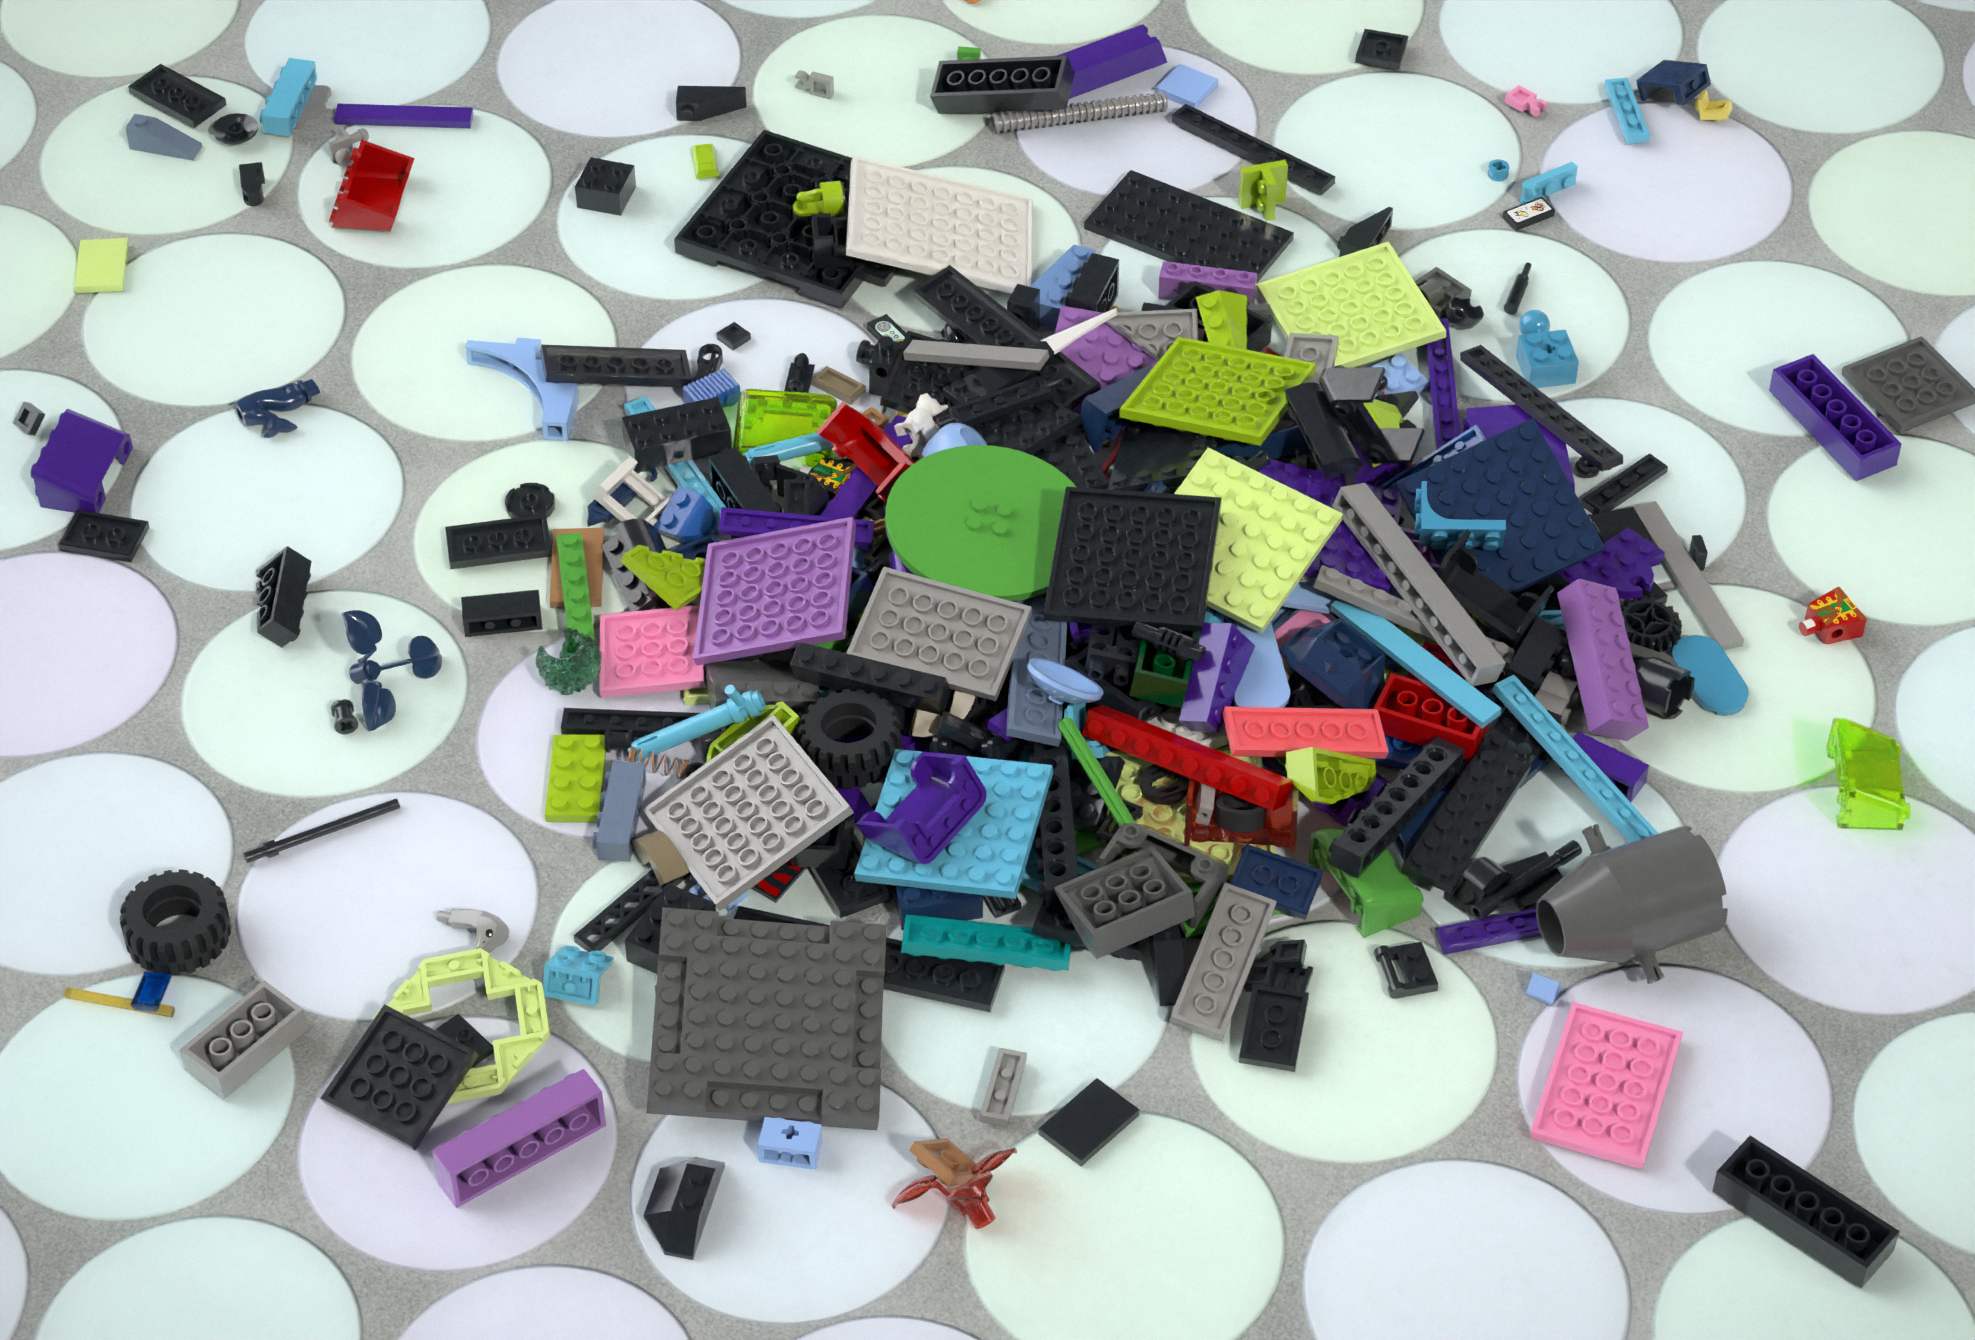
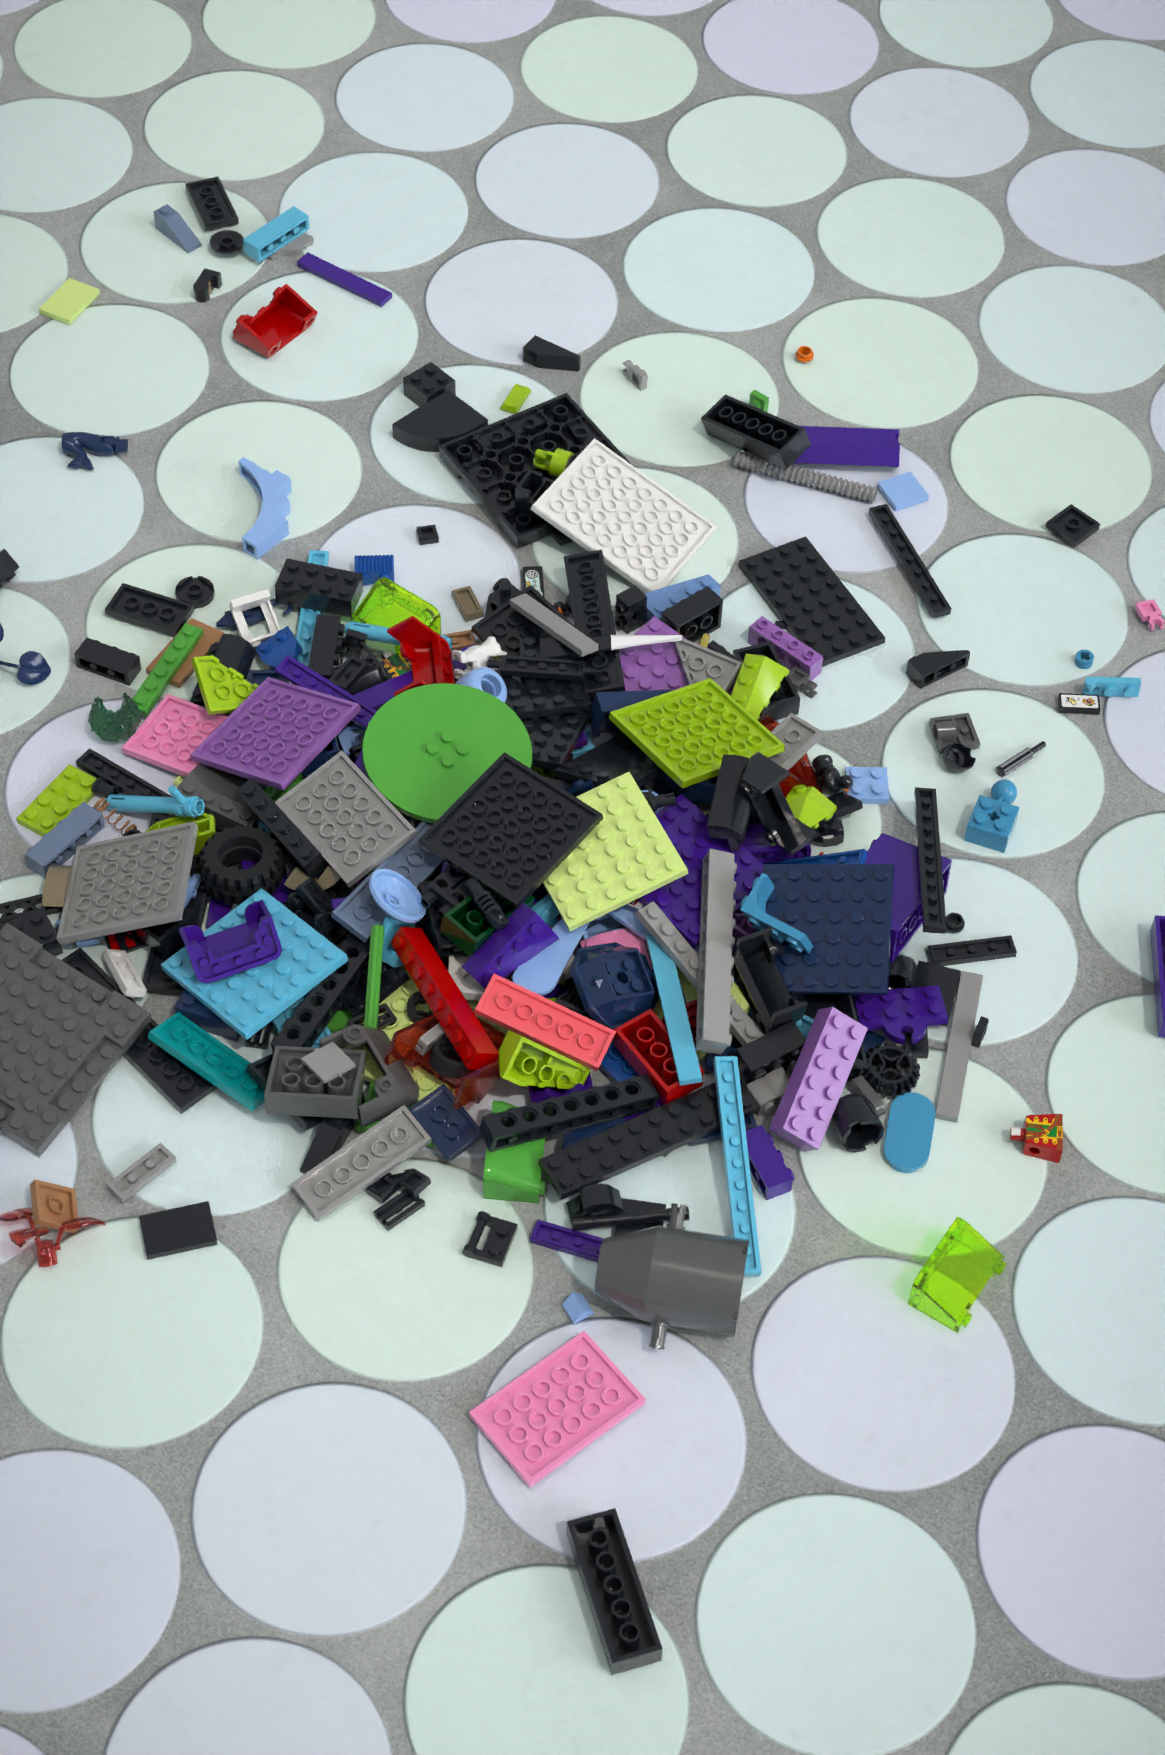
camera: 30 degrees right, 5 degrees up
light grey piece [328,125,369,165] -> none
black plate [540,344,692,387] -> none
black piece [692,344,723,382] -> none
black hinge [783,353,815,399] -> none
lime bracket [1238,160,1288,221] -> none
black plate [1239,984,1309,1072] -> none
yellowish green plate [1257,241,1446,368] -> none
dark purple plate [1425,318,1460,450] -> none
none -> white plate [103,949,147,998]
none -> light grey piece [301,1042,355,1084]
none -> black brick [392,390,488,452]

